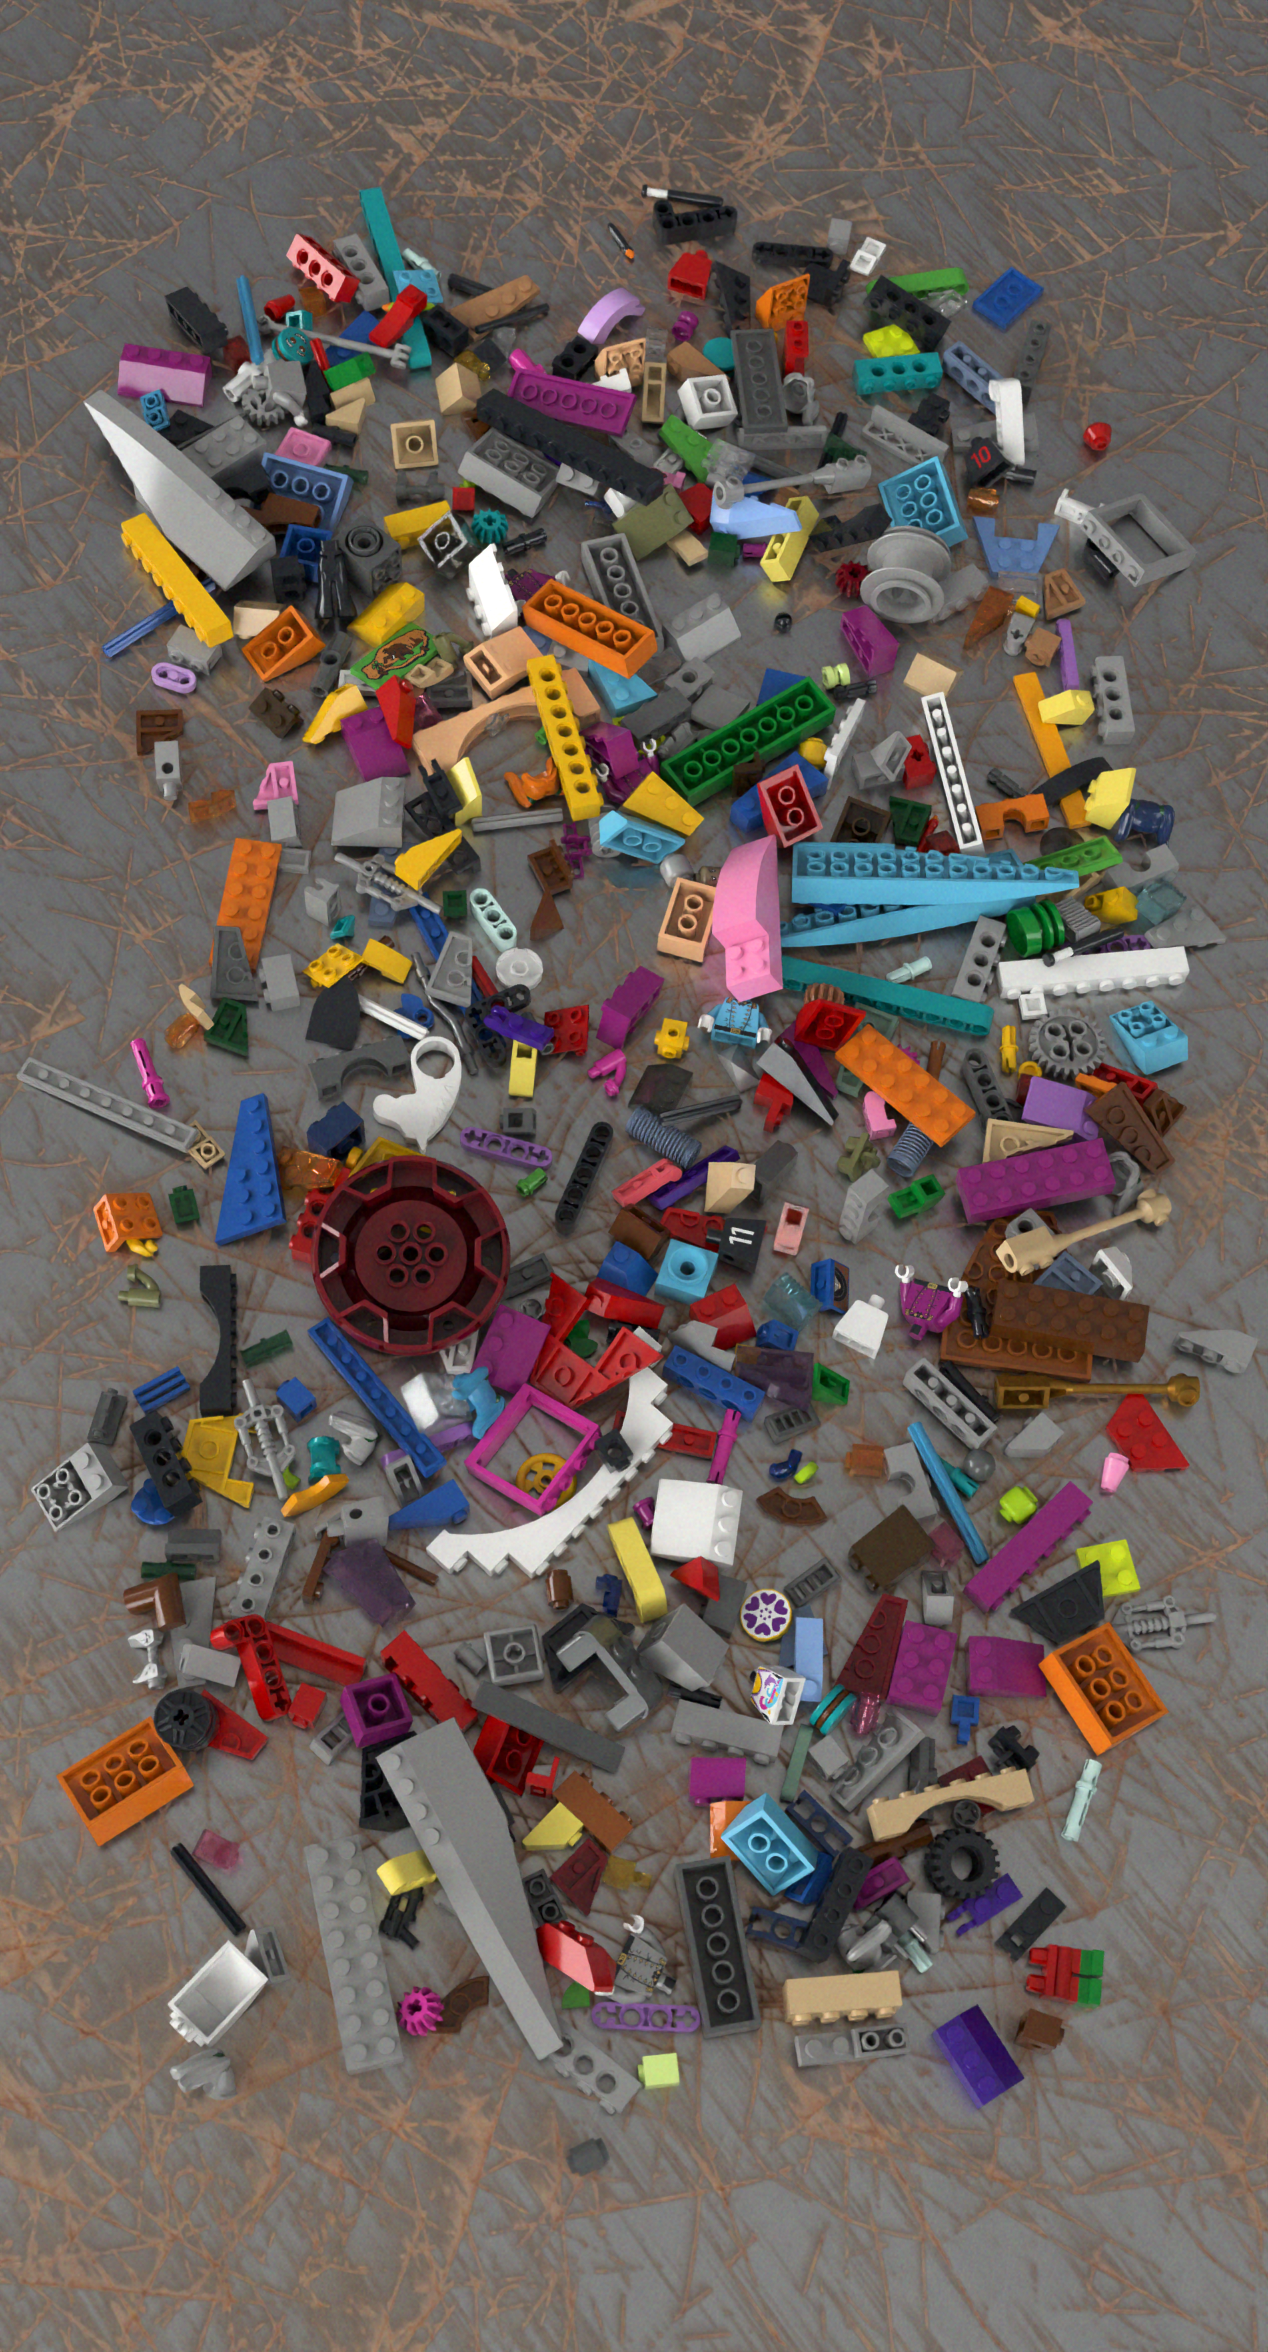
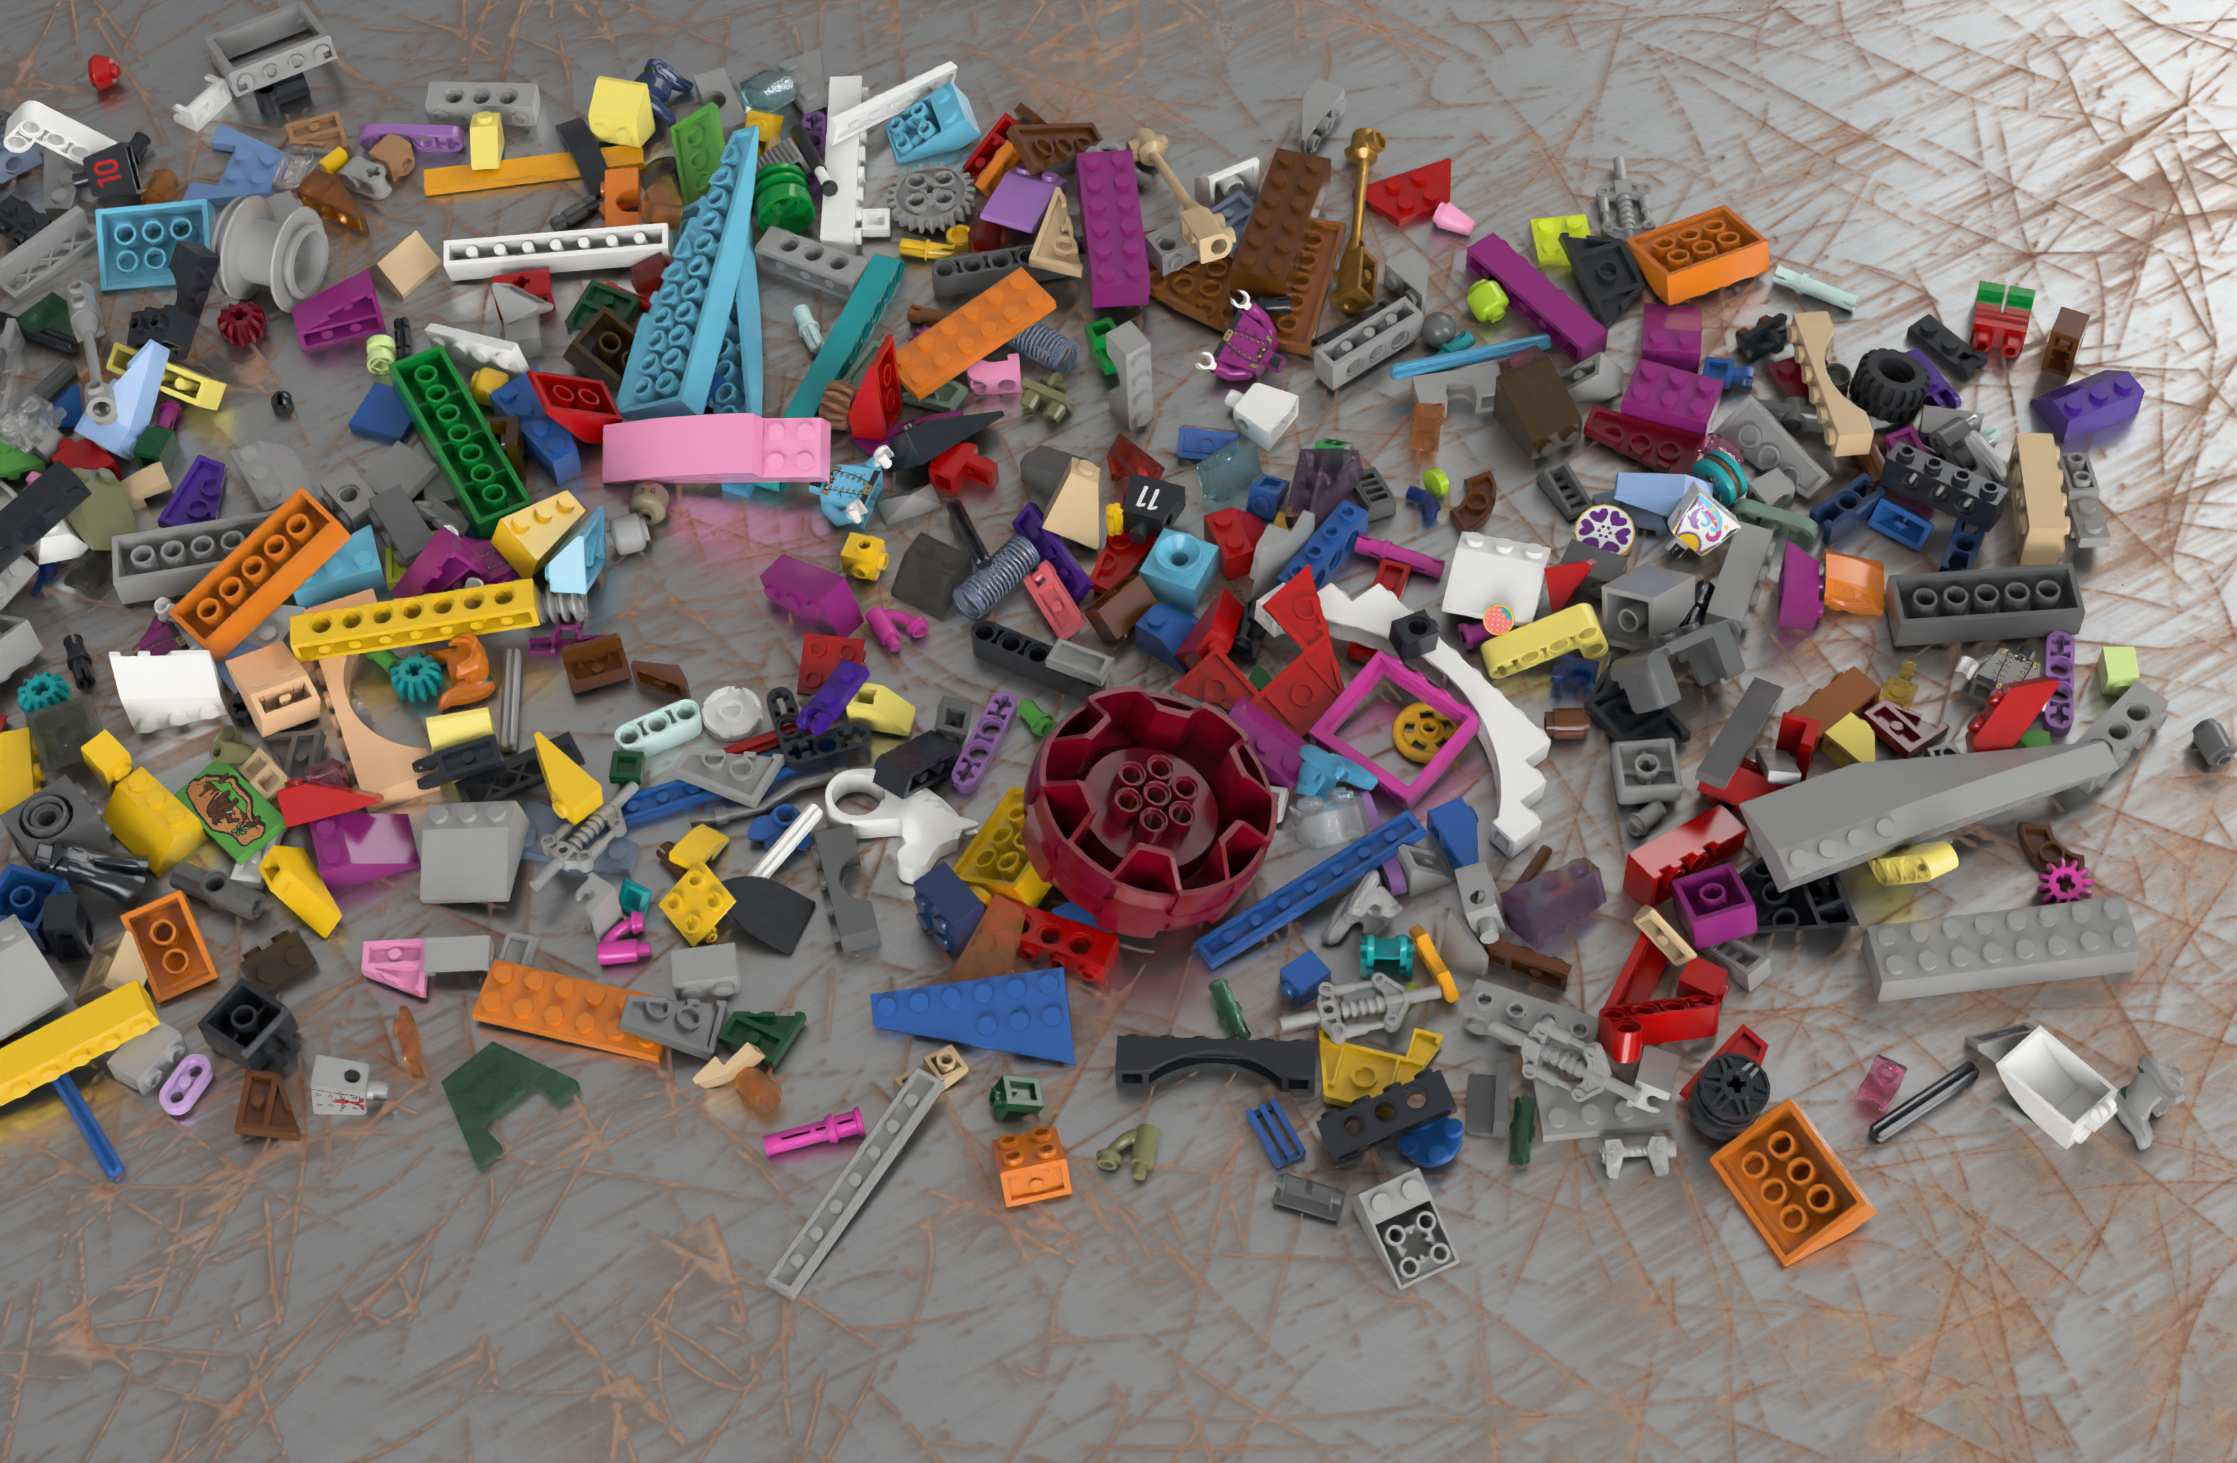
camera: 75 degrees left, 10 degrees down
reddish brown brick [123,1572,186,1632] -> none
yellow arm [125,1239,158,1257] -> none
black piece [378,1887,425,1950] -> none
light nougat brick [657,877,716,962] -> none
medium azure slope [721,1792,818,1896] -> none
none -> yellow slope [80,729,135,797]
none -> black brick [127,304,193,351]
none -> dark purple wing [157,455,227,528]
none -> black hinge [197,977,302,1071]
none -> teal gear [390,652,443,705]
none -> clear green wing [441,1041,580,1170]
none -> dark pink plant [597,910,651,965]
none -> clear orange slope [638,172,683,231]
none -> white plate [825,61,958,145]
none -> black brick [873,730,961,800]
none -> light grey tile [1045,638,1114,687]
none -> yellow piece [1106,502,1124,537]
none -> coral tile [1483,604,1515,635]
none -> light grey bar [1489,1017,1641,1103]
none -> tan slope [1632,905,1697,966]
none -> light grey tile [1755,748,1801,785]

